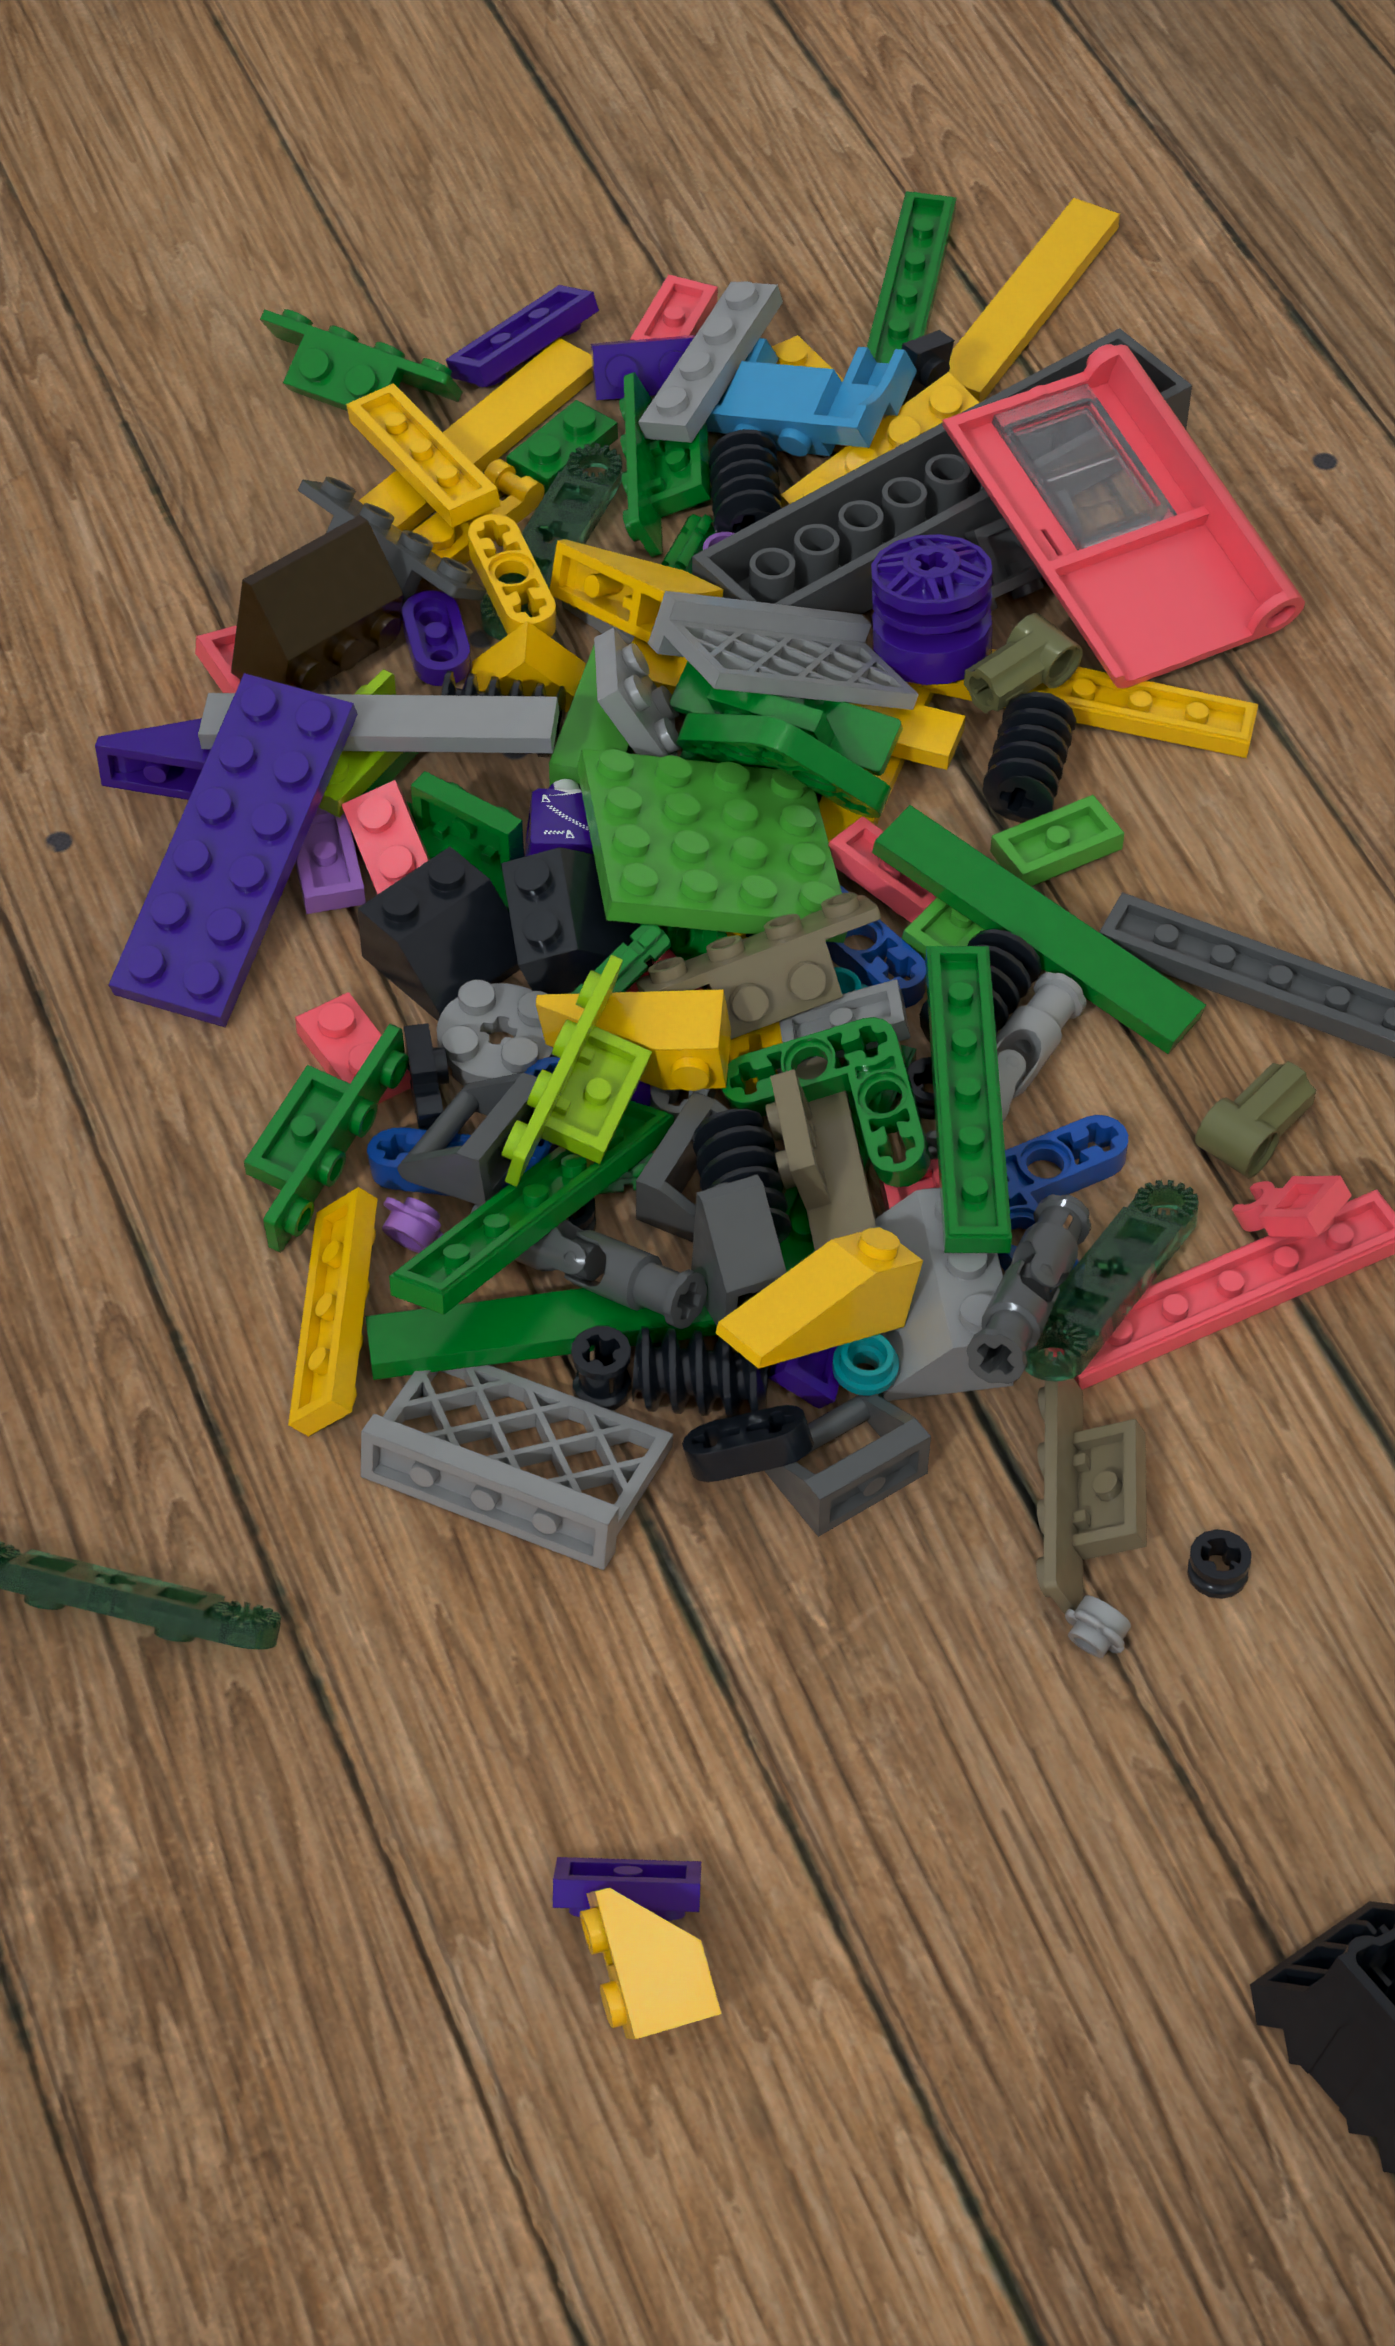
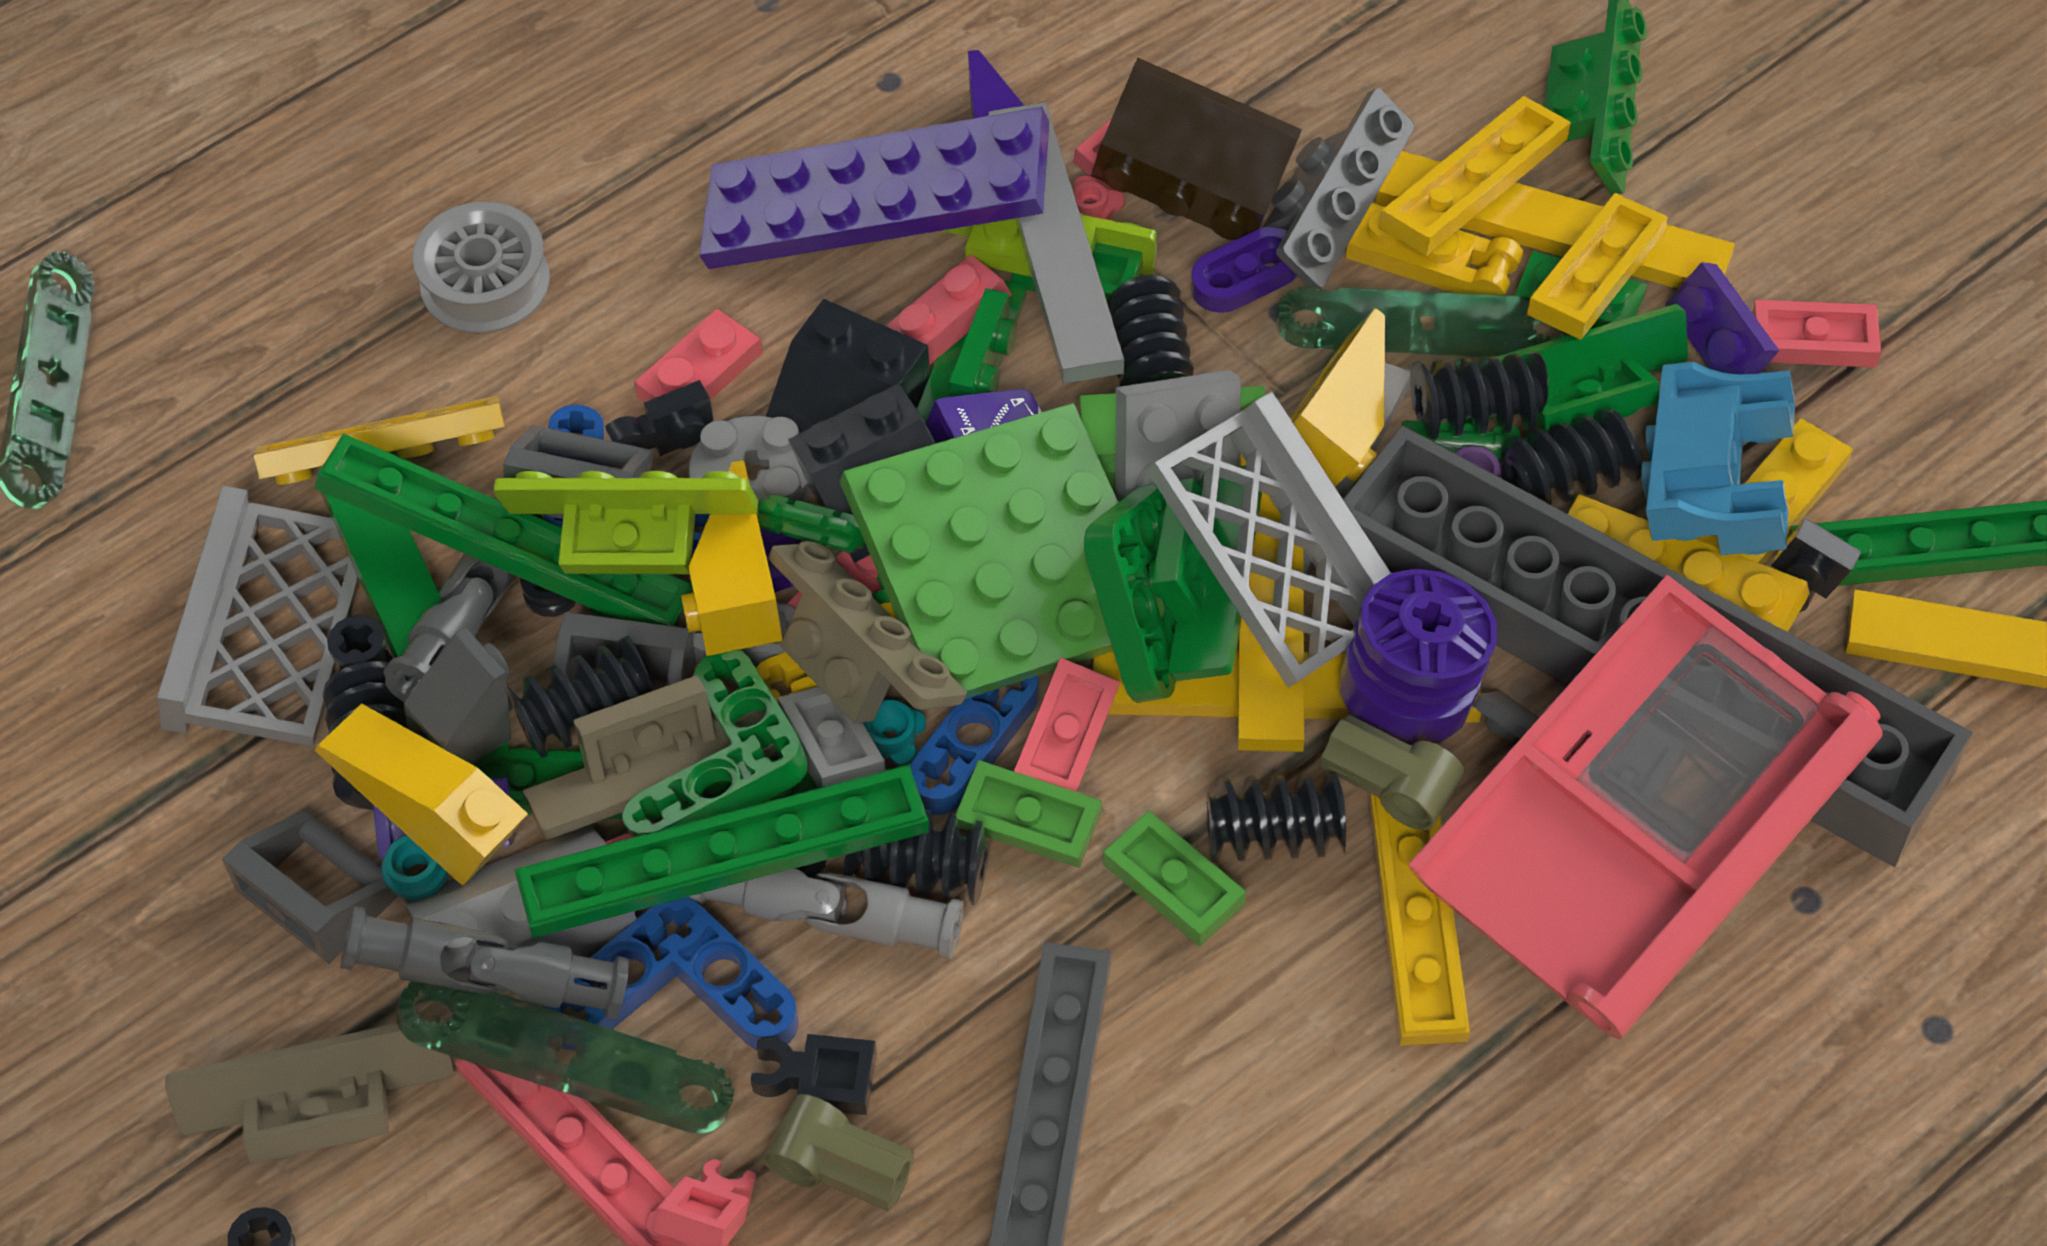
camera: 75 degrees right, 5 degrees up
green bracket [244,1024,409,1253] -> none
medium lavender plate [295,807,366,914] -> none
medium lavender plate [382,1197,443,1253] -> none
dark purple plate [445,285,599,387] -> none
yellow beam [468,514,556,637] -> none
yellow slope [471,621,586,712] -> none
light grey plate [638,281,783,443] -> none
black beam [682,1405,814,1482] -> none
green tile [872,805,1206,1054] -> none
light grey plate [1065,1595,1131,1658] -> none
none -> light grey wheel [412,202,550,333]
none -> black plate [751,1034,877,1115]
none -> black piece [1410,352,1548,439]
none -> yellow plate [1527,193,1668,340]

